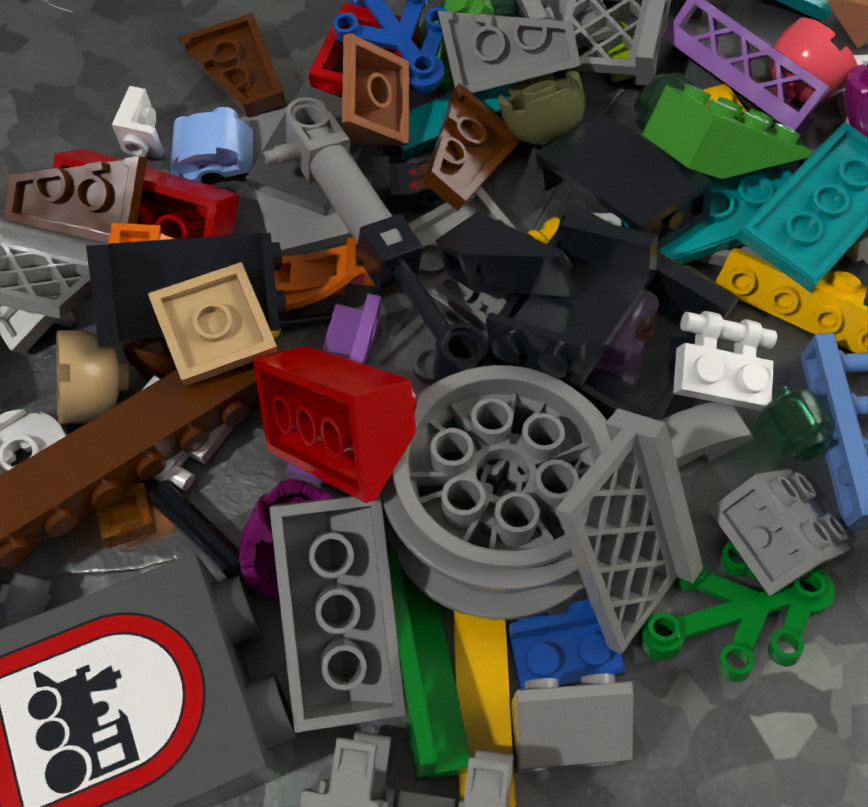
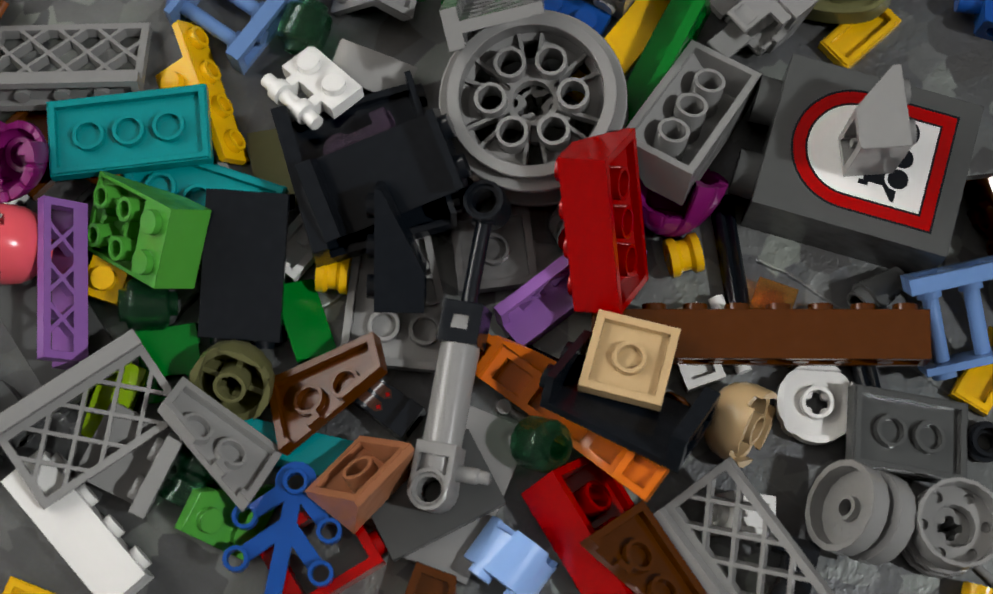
camera: 140 degrees left, 10 degrees up
none -> green piece [135,322,201,404]
none -> green slope [282,279,337,365]
none -> clear green head [510,416,572,473]
none -> yellow wheel [662,232,705,279]
none -> light grey slope [838,64,917,177]

